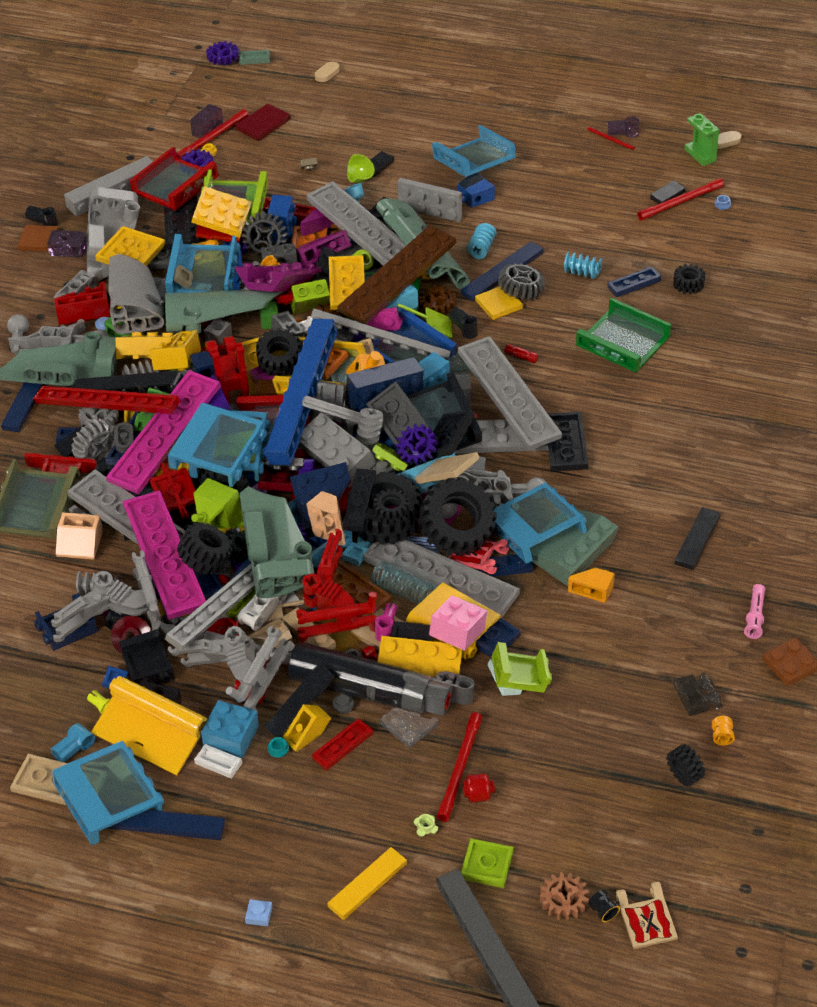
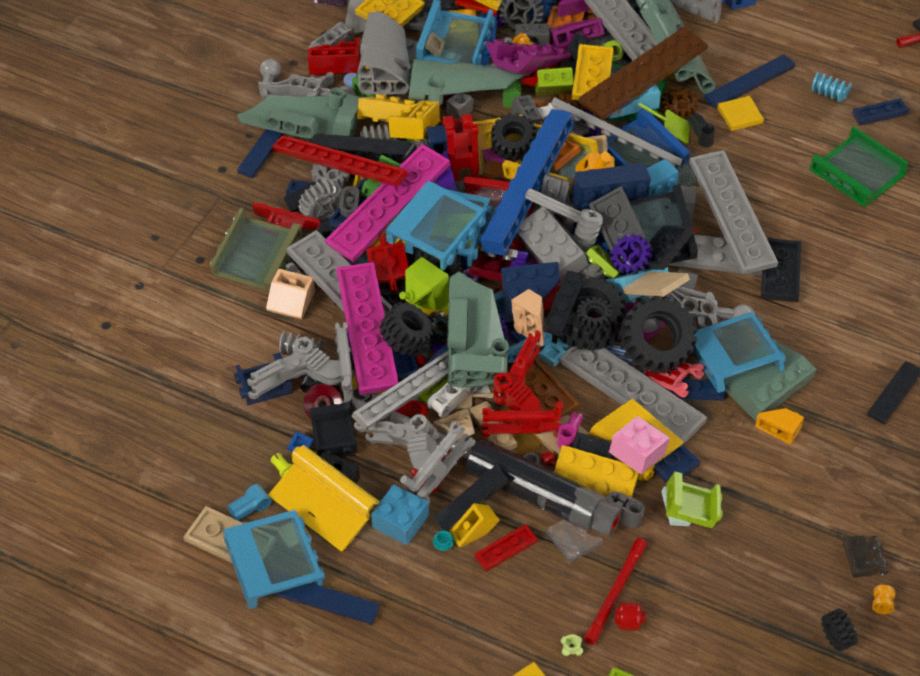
camera: 10 degrees right, 5 degrees up
white tile [194,744,242,779] -> none
dark grey plate [333,694,354,714] -> none
dark pink bracket [366,307,403,331] -> none
clear light blue piece [371,561,435,605] -> none
medium azure piece [467,223,497,260] -> none
dark grey gear [498,263,545,300] -> none
red axle [504,344,539,363] -> none

